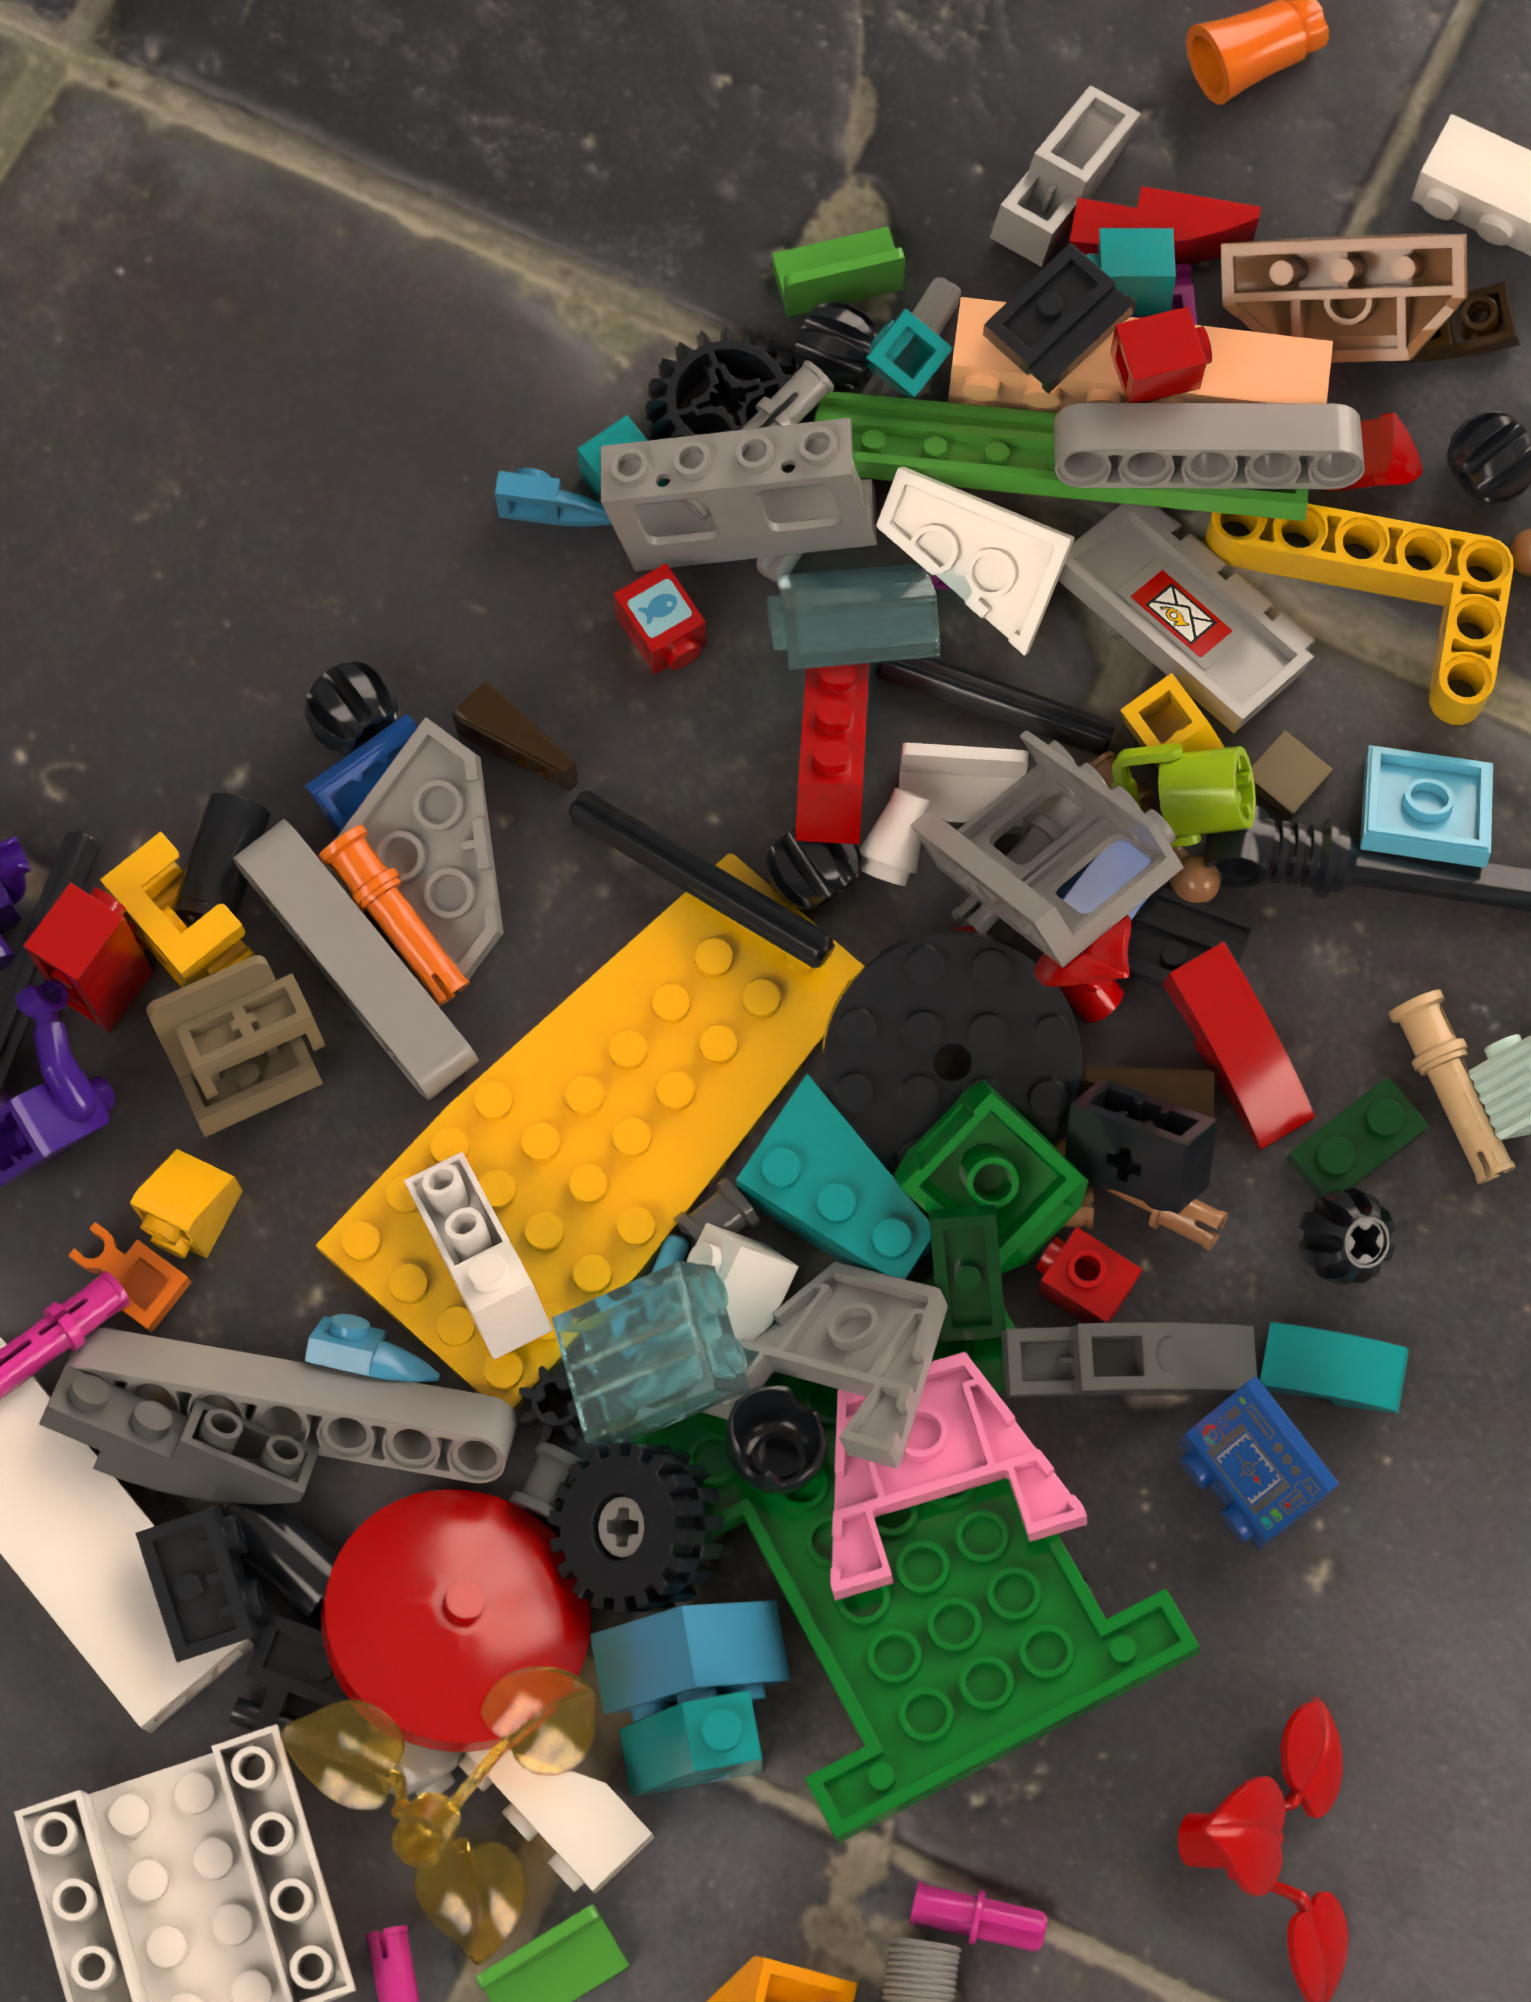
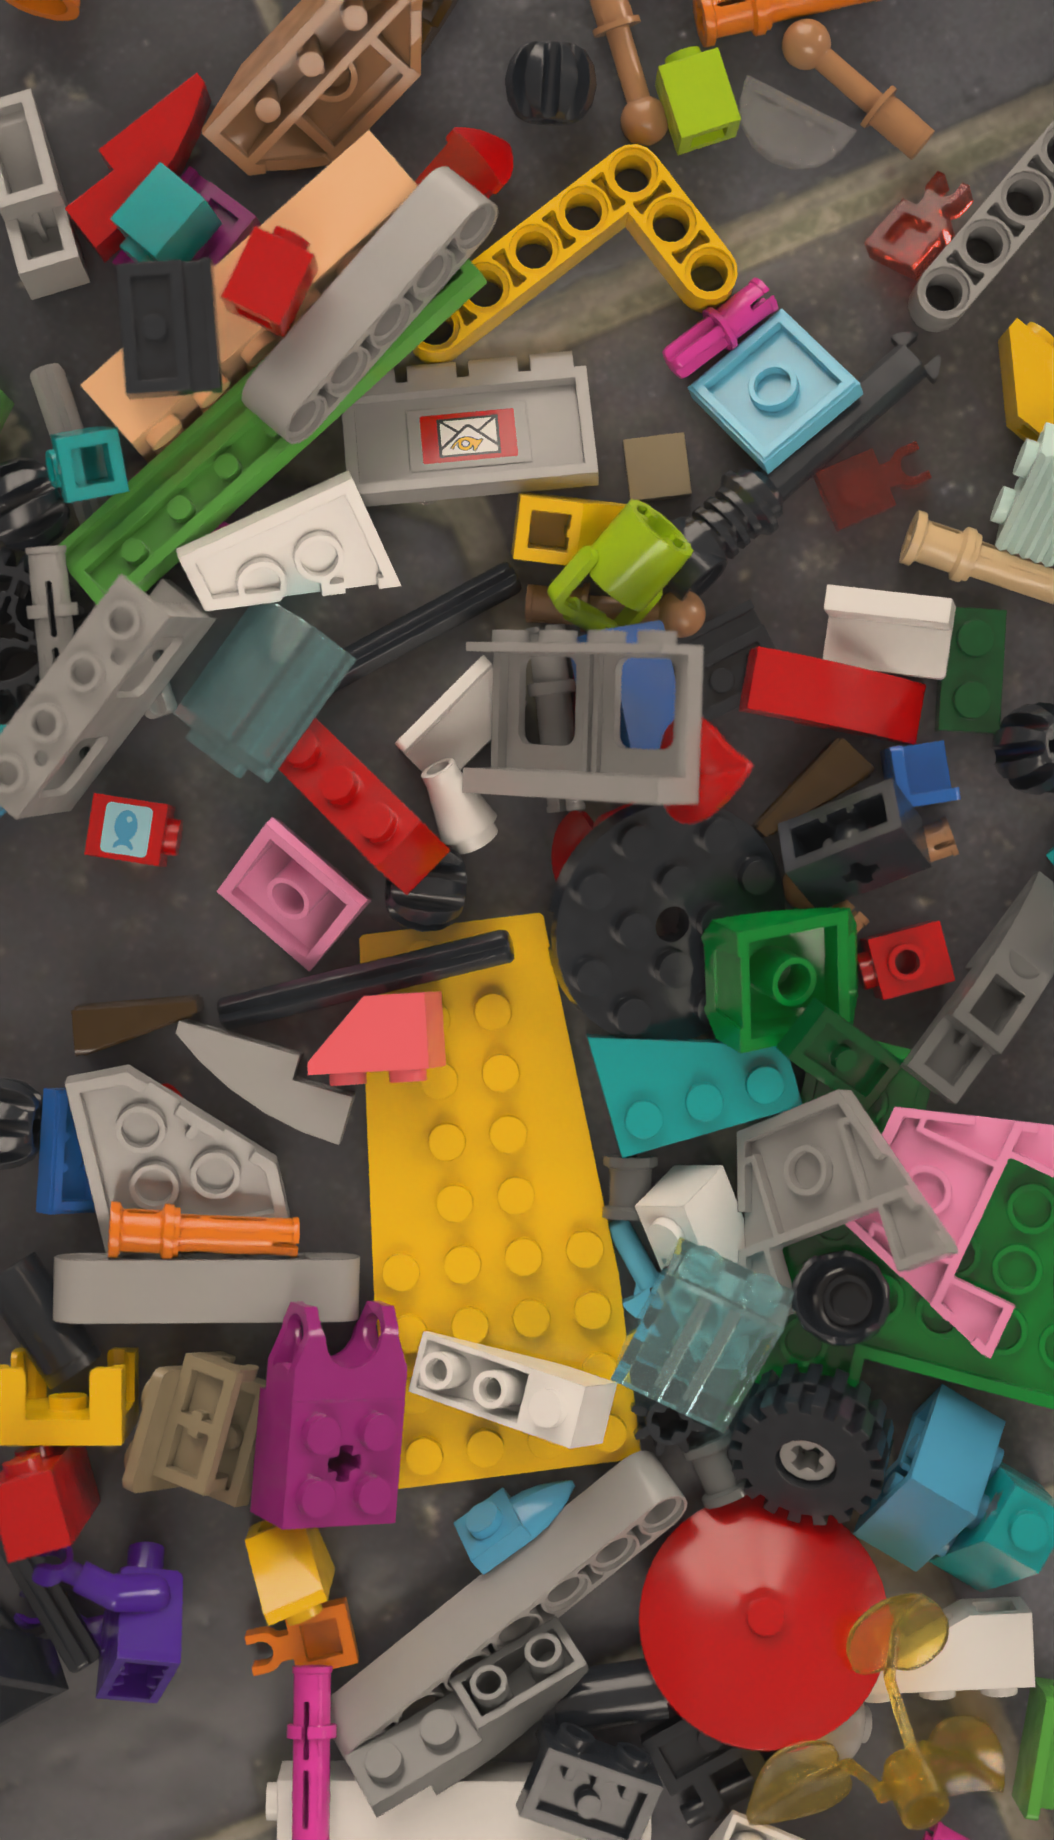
camera: 50 degrees left, 15 degrees up
none -> light grey slope [176,1019,356,1145]
none -> bright pink slope [217,817,372,972]
none -> magenta brick [250,1301,407,1530]
none -> coral slope [307,991,446,1086]
none -> dark pink axle [662,277,778,379]
none -> clear red plate [813,441,932,532]
none -> white panel [823,584,956,680]
none -> blue panel [880,740,961,807]

